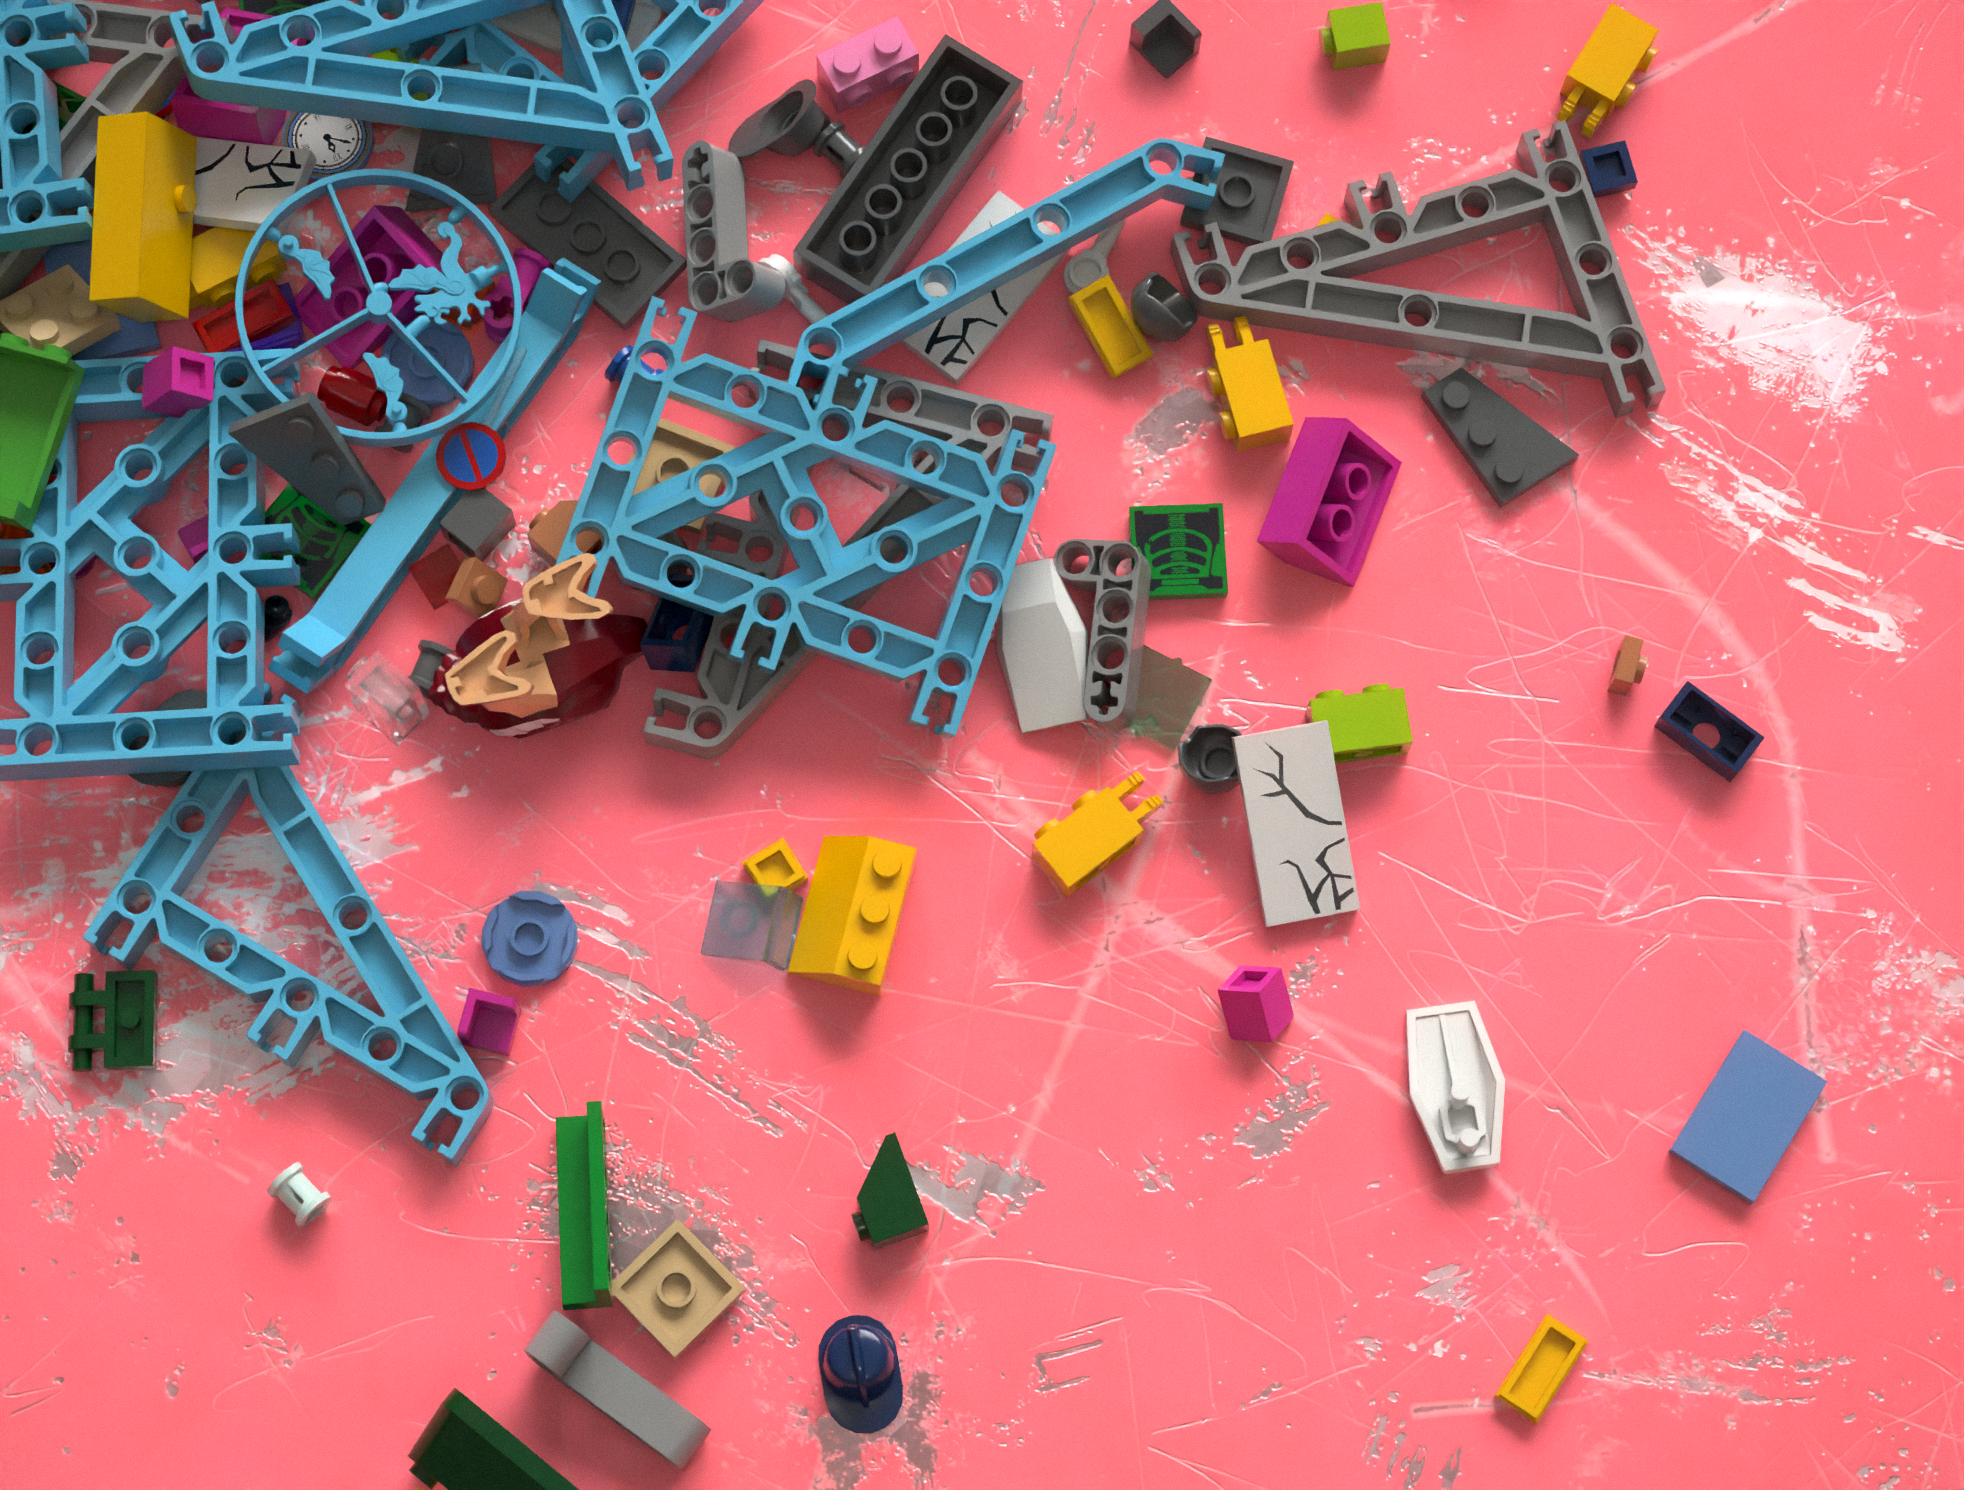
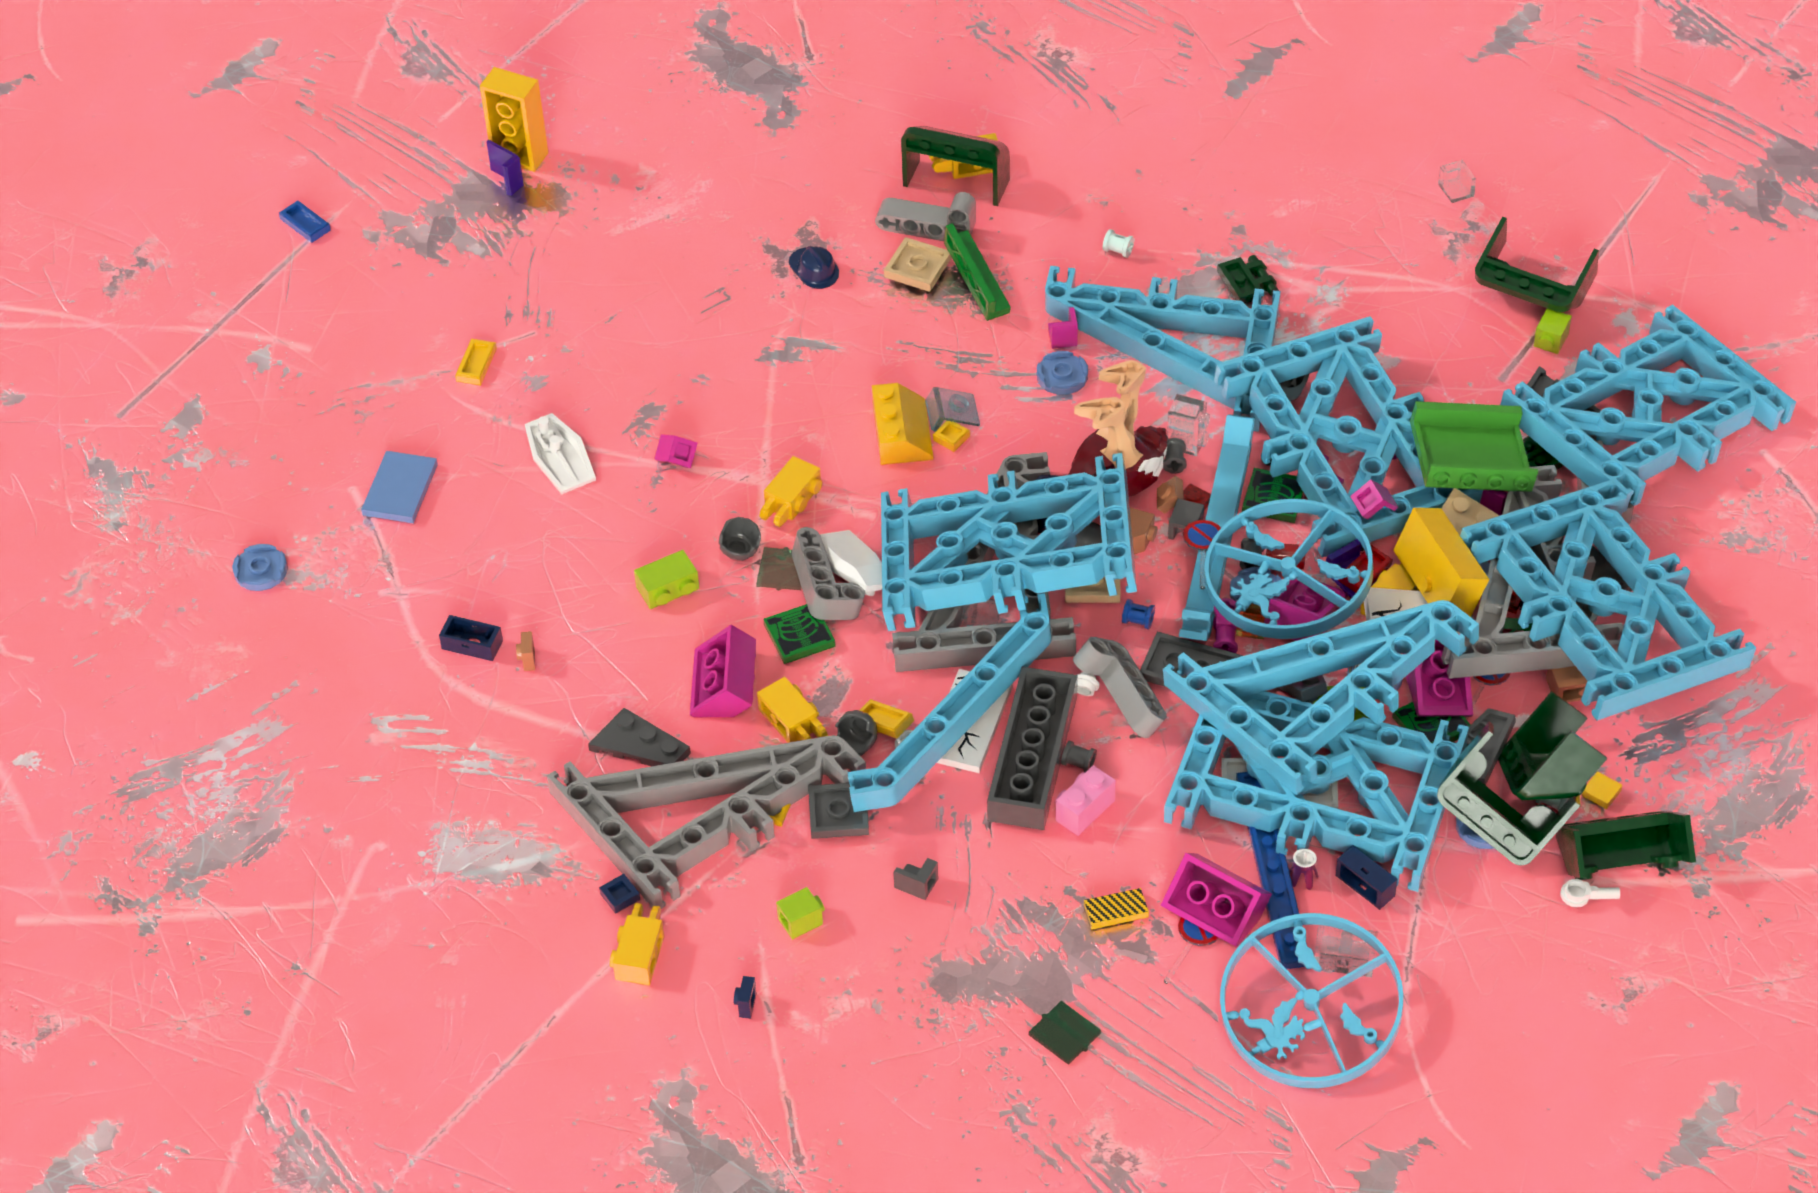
camera: 165 degrees right, 25 degrees down
dark grey wing [228,392,386,526] -> none
dark grey piece [728,79,831,158] -> none
dark green slope [851,1132,929,1251] -> none
white tile [1231,720,1360,927] -> none

